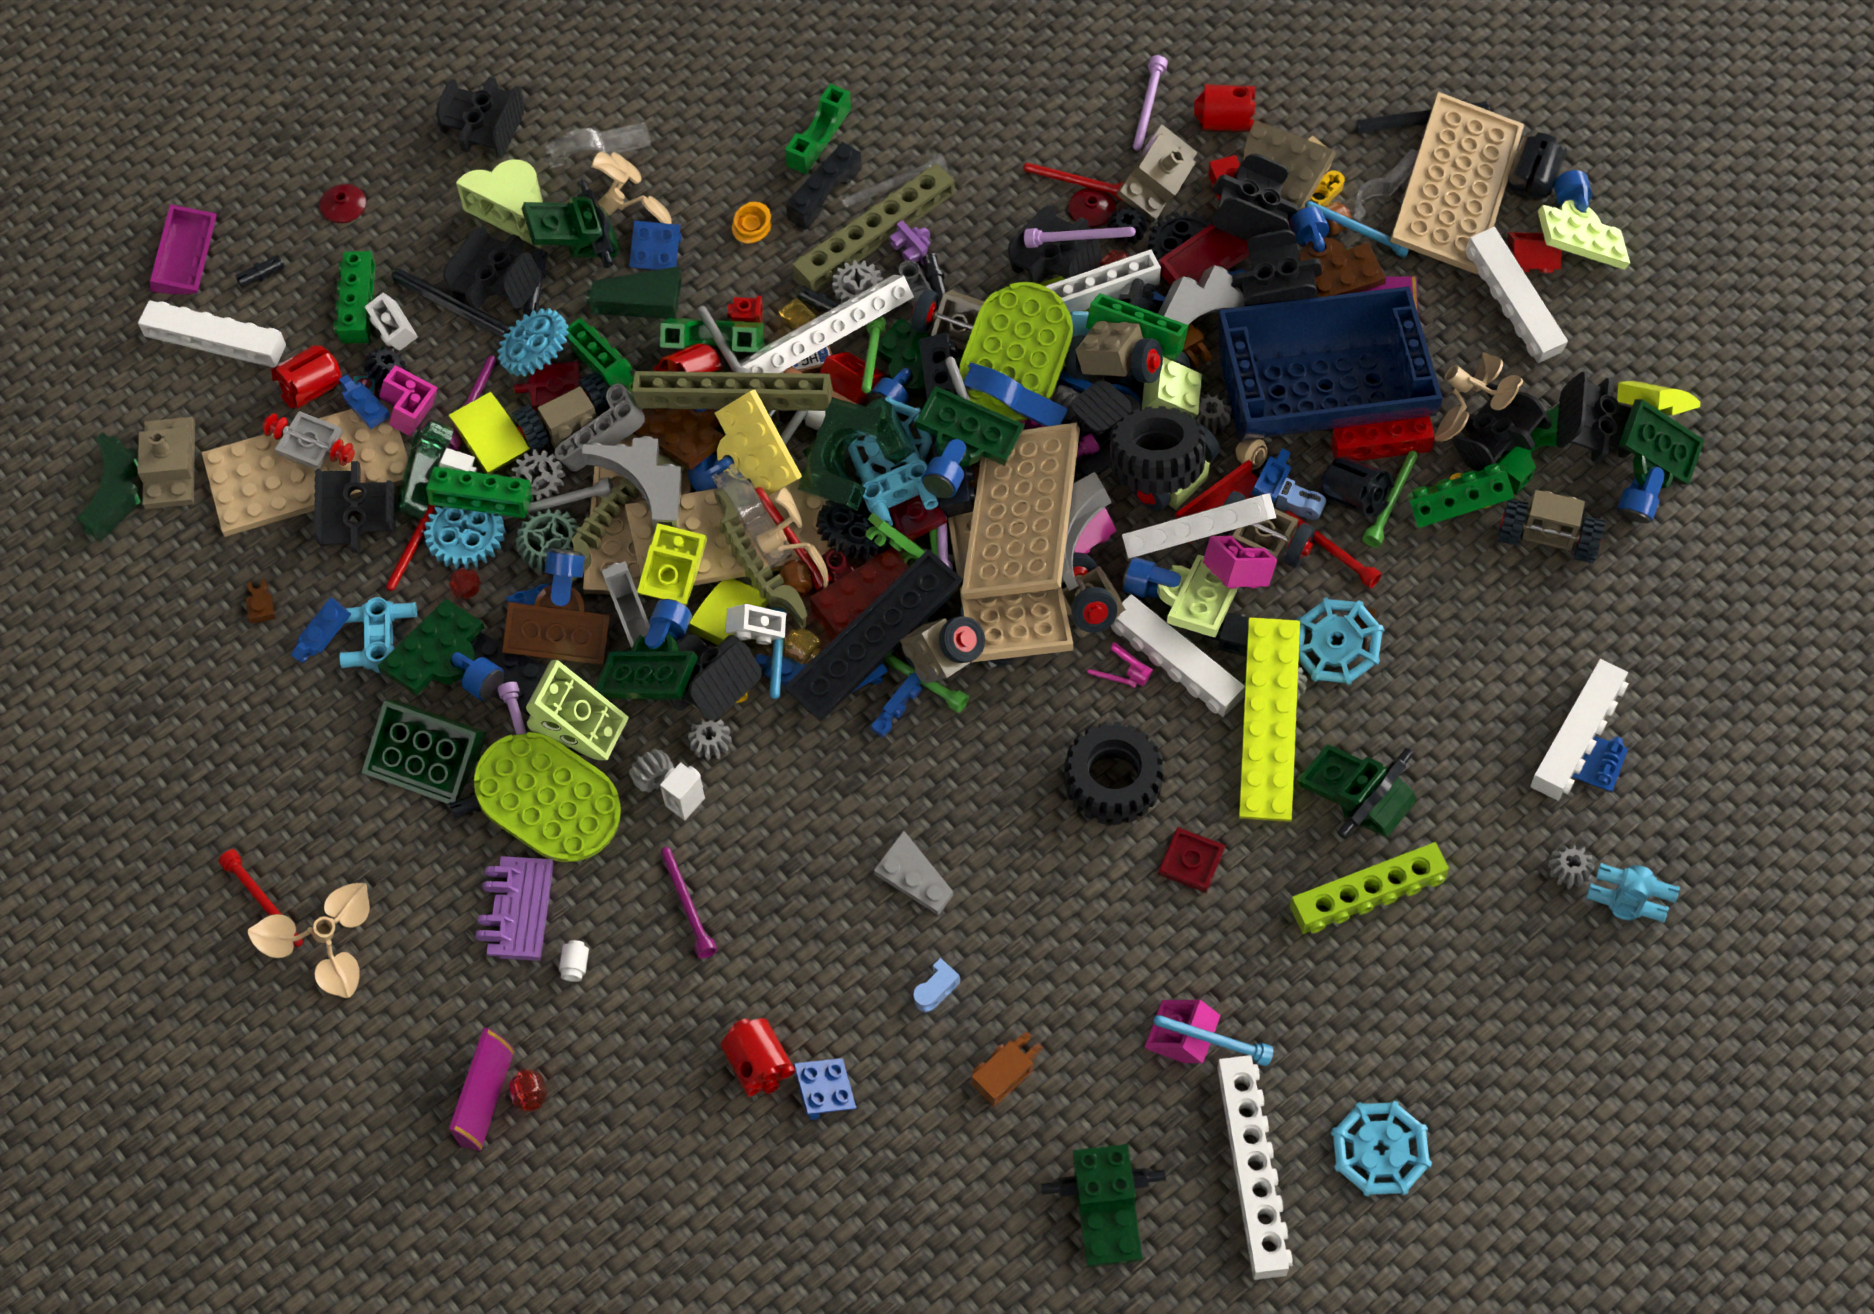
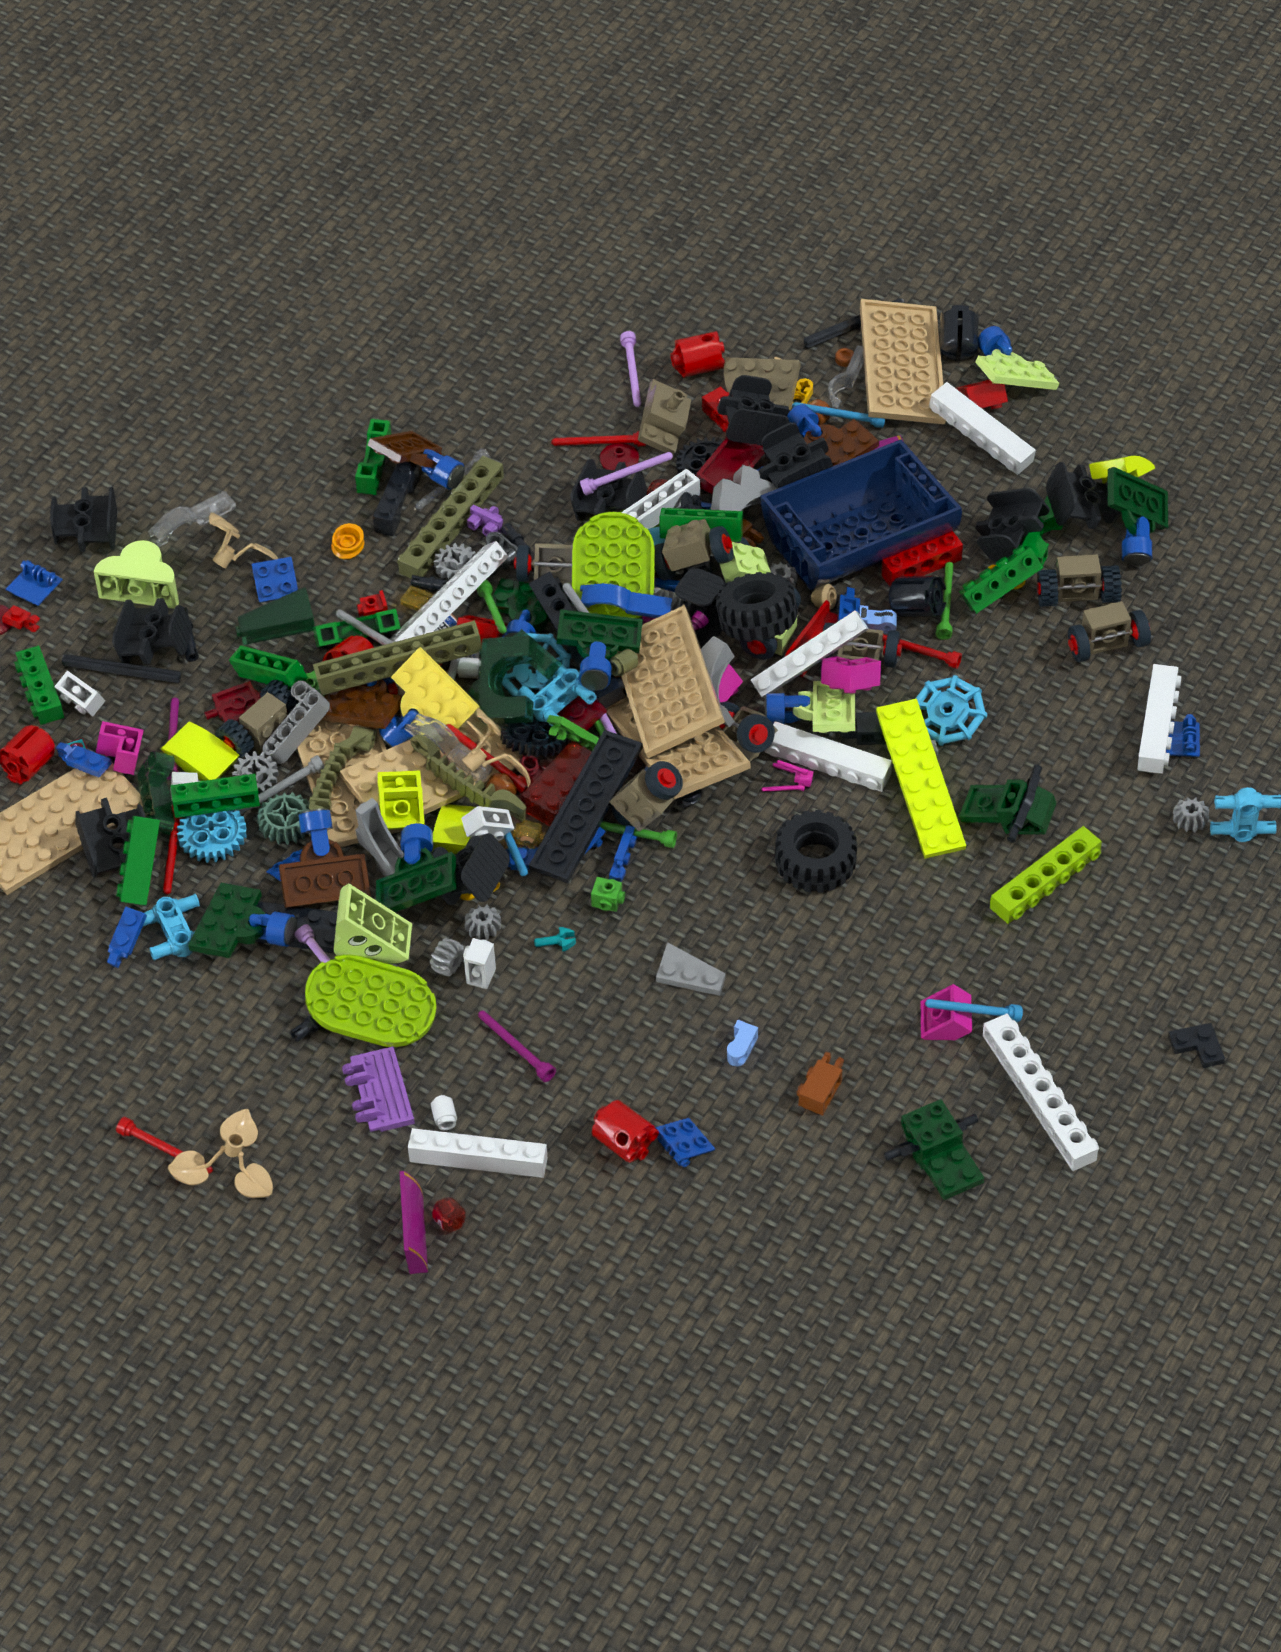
camera: 20 degrees left, 10 degrees down
reddish brown plate [246,579,276,624] -> none
light grey plate [262,411,355,470] -> none
dark green slope [361,700,487,804] -> none
black gear [364,346,406,385] -> none
clear red gear [449,568,481,599] -> none
medium azure gear [498,308,569,377] -> none
dark green piece [521,180,620,268] -> none
light grey arch [582,436,682,530] -> none
black gear [1107,205,1147,246] -> none
dark red tile [1158,827,1226,893] -> none
medium azure plate [1331,1101,1432,1197] -> none
tan plant [1434,352,1523,441] -> none
none -> red plate [2,605,40,632]
none -> blue hinge [6,560,63,606]
none -> green brick [116,816,160,905]
none -> reddish brown plate [367,431,465,490]
none -> white brick [408,1128,548,1178]
none -> teal bar [534,927,576,951]
none -> bright green brick [591,877,625,912]
none -> olive brick [609,649,638,676]
none -> dark orange tile [835,348,855,367]
none -> brick [1068,601,1151,662]
none -> black plate [1168,1023,1225,1068]

